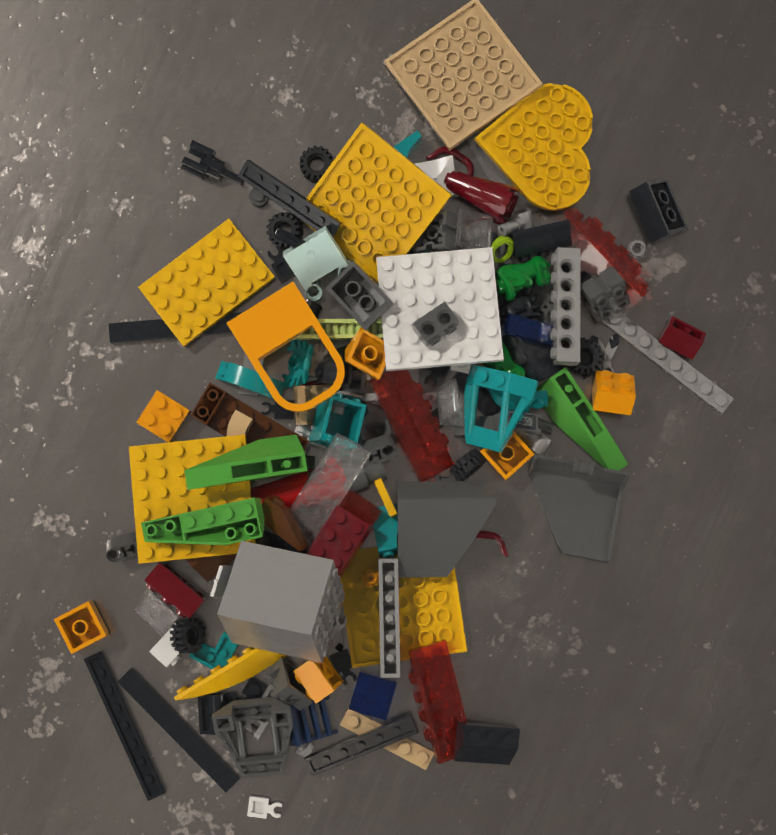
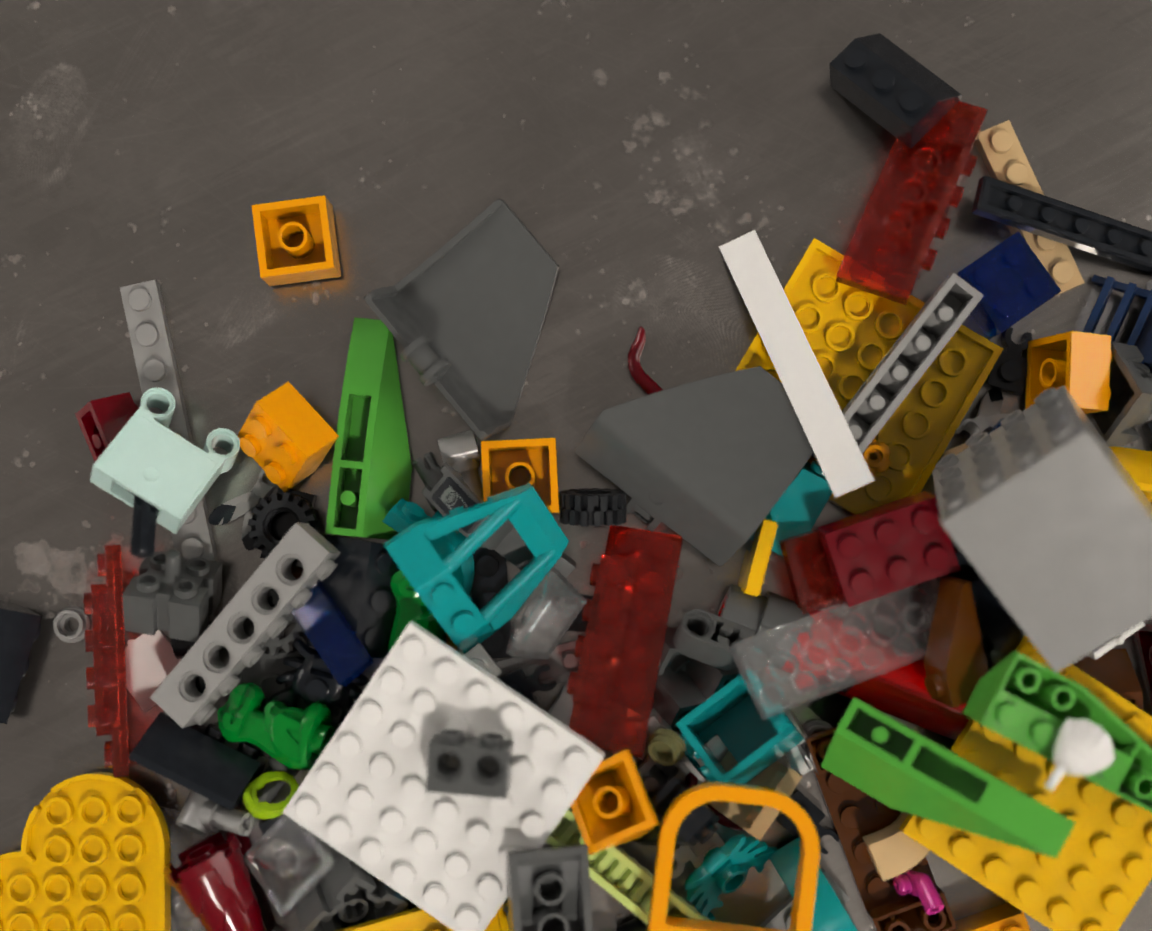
camera: 140 degrees left, 0 degrees up
none -> light aqua piece [90,387,240,559]
none -> light orange brick [251,195,342,286]
none -> olive plate [648,728,686,766]
none -> white sticker [719,230,875,498]
none -> dark pink arm [893,870,944,915]
none -> white piece [1044,718,1115,791]

